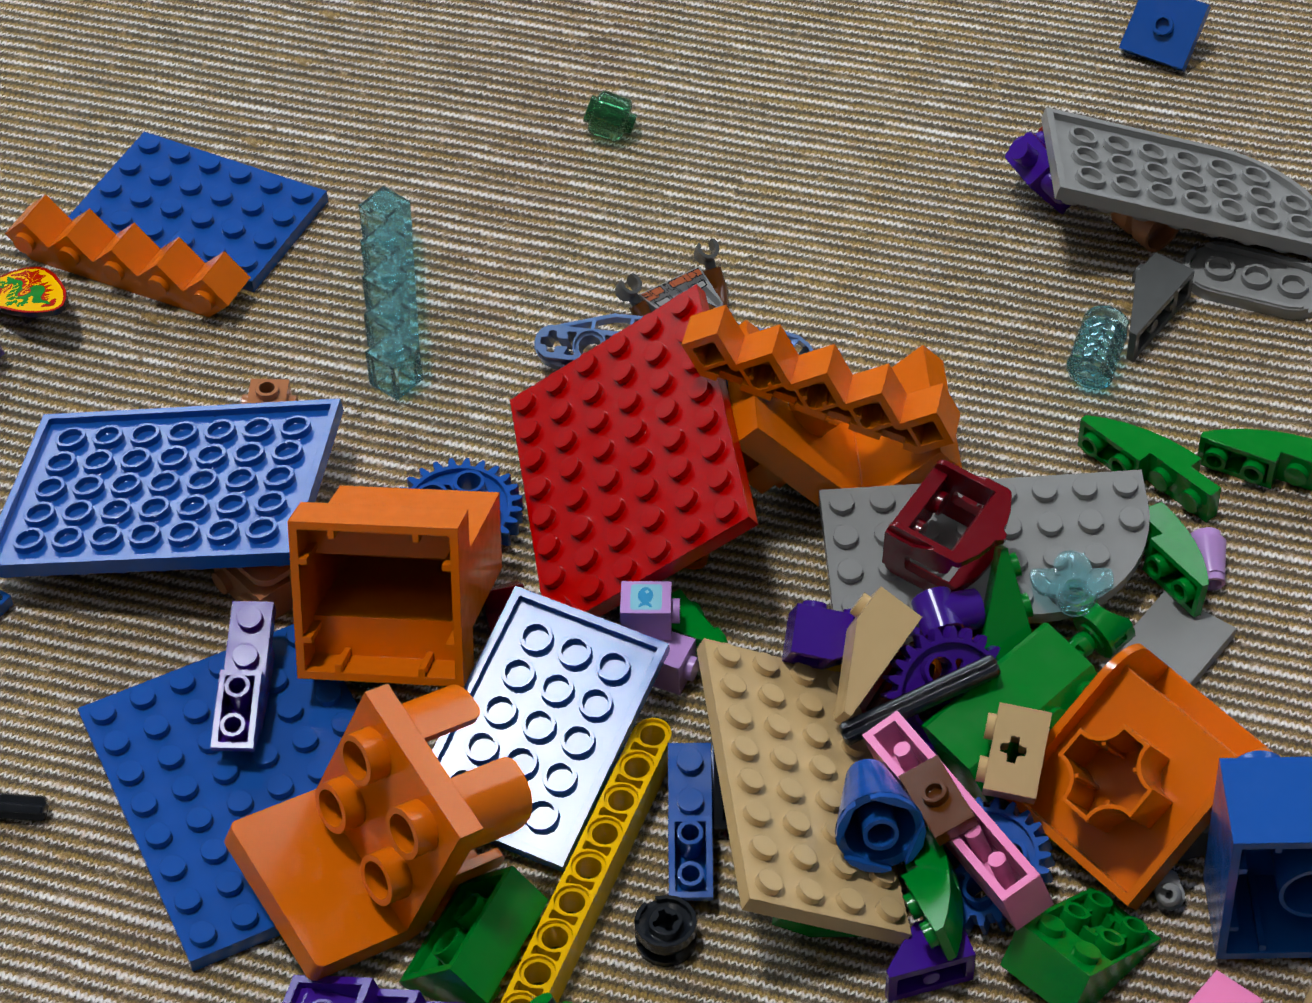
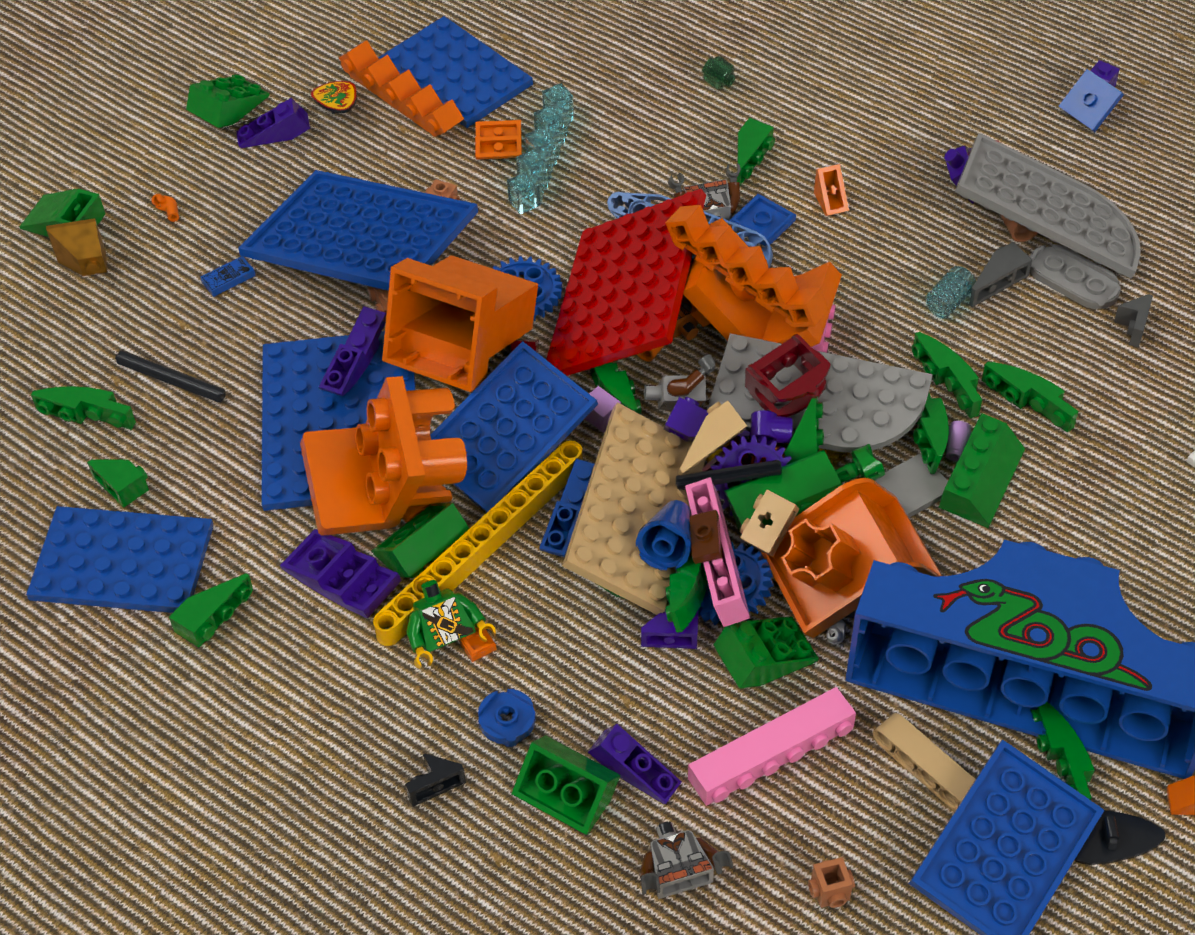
camera: 20 degrees right, 5 degrees up
lavender brick [620,581,680,640] -> none
black wheel [634,895,698,967] -> none
clear light blue plate [1029,550,1114,617] -> none
none -> orange slope [475,120,522,160]
none -> torso [644,354,715,411]
none -> blue plate [729,194,796,246]
none -> green slope [737,118,775,186]
none -> orange slope [814,164,849,216]
none -> green slope [939,413,1025,528]

